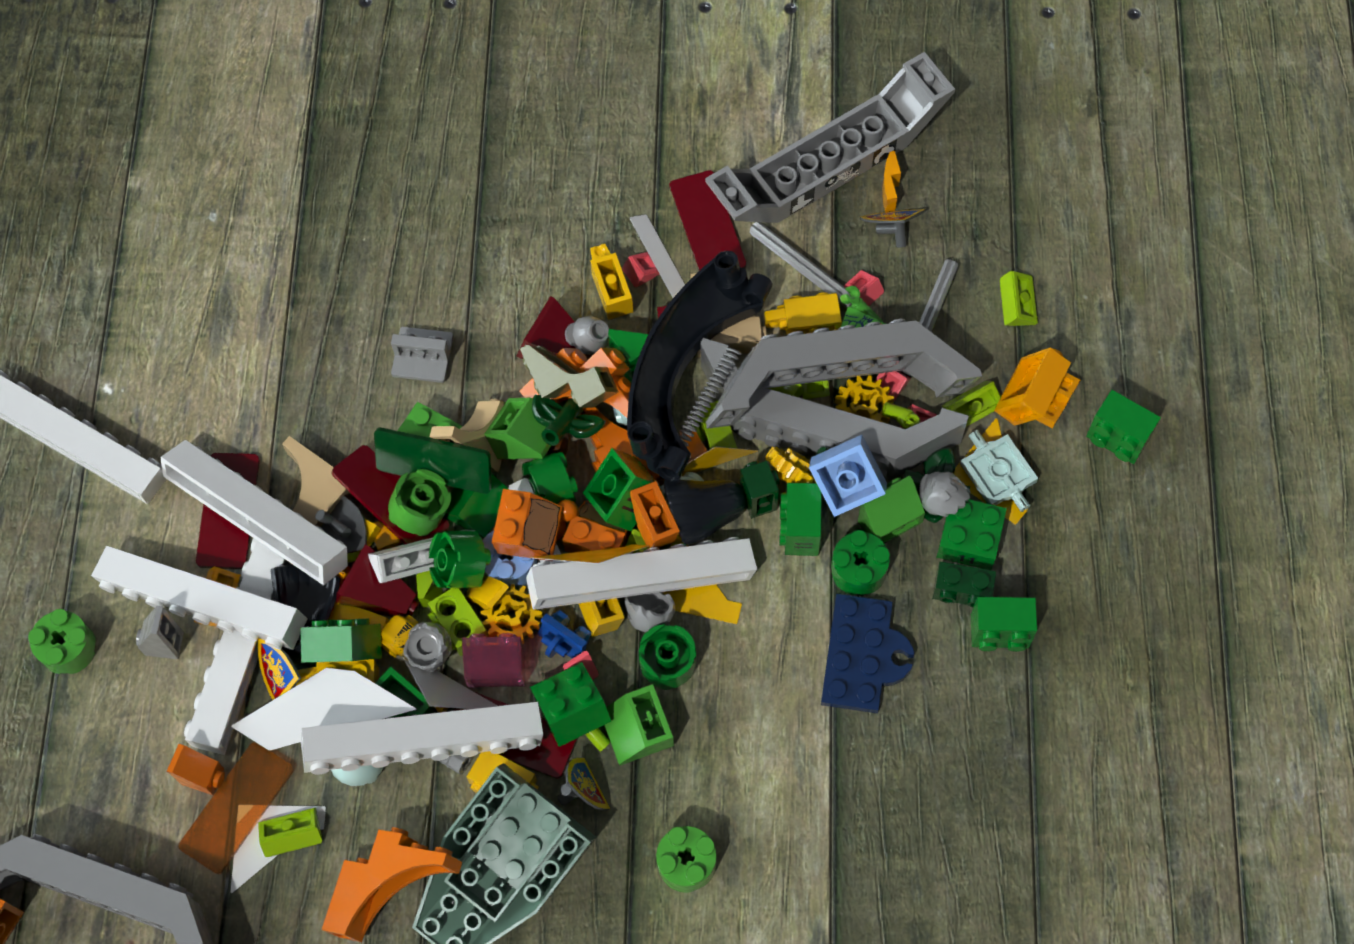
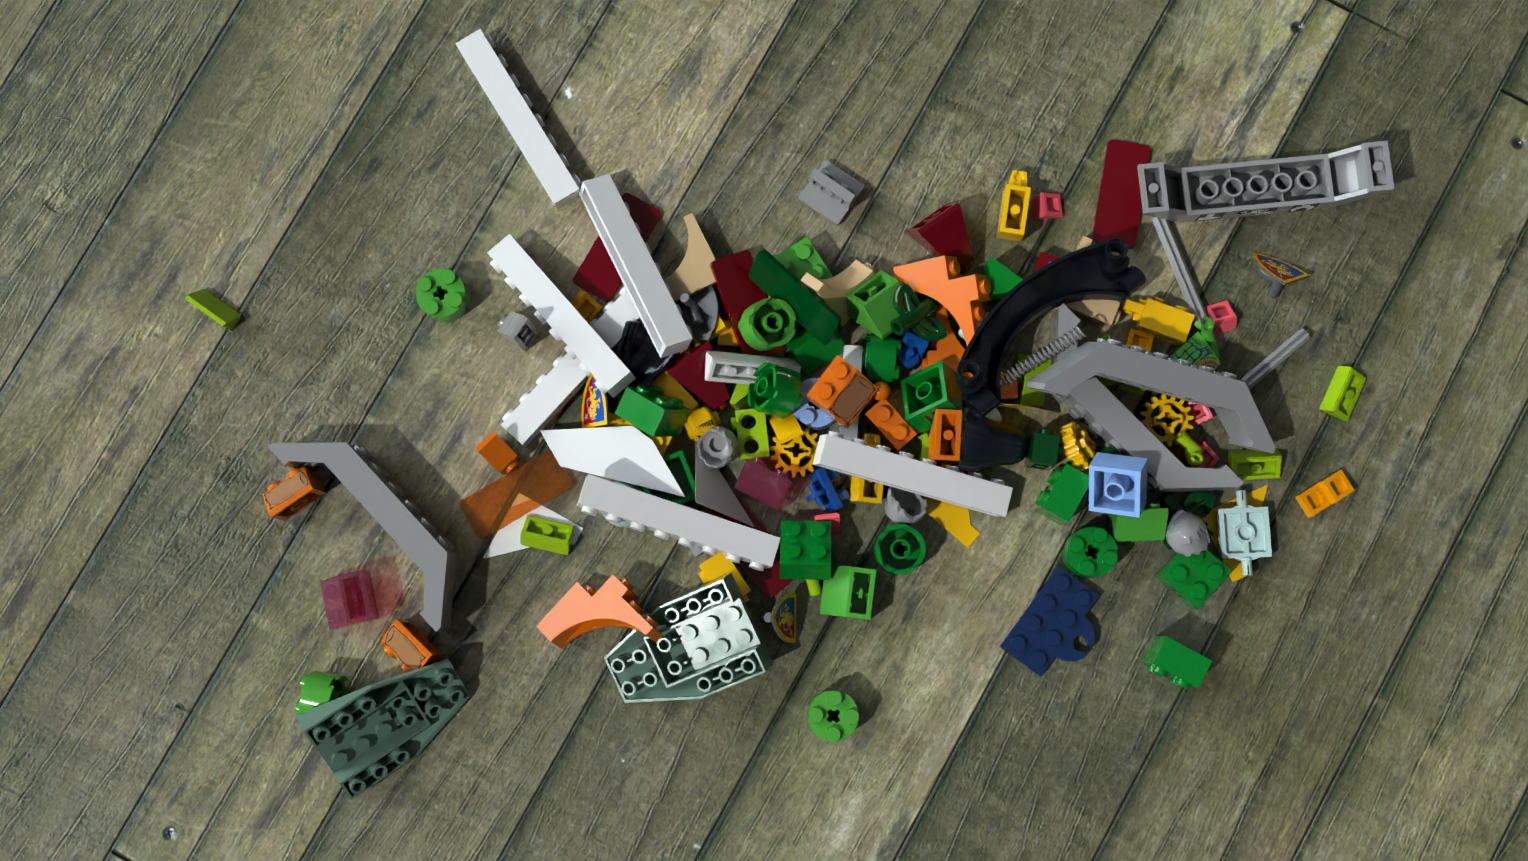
camera: 30 degrees right, 15 degrees up
arch [520,345,619,408] -> none
yellow sticker [530,544,648,563] -> none
light grey piece [565,316,609,355] -> none
white sticker [630,215,685,298] -> none
light orange slope [882,151,901,212] -> none
dark green brick [932,562,996,607] -> none
light orange window [994,347,1071,426] -> none
green brick [1086,390,1161,464] -> none
none -> blue hips [896,329,929,368]

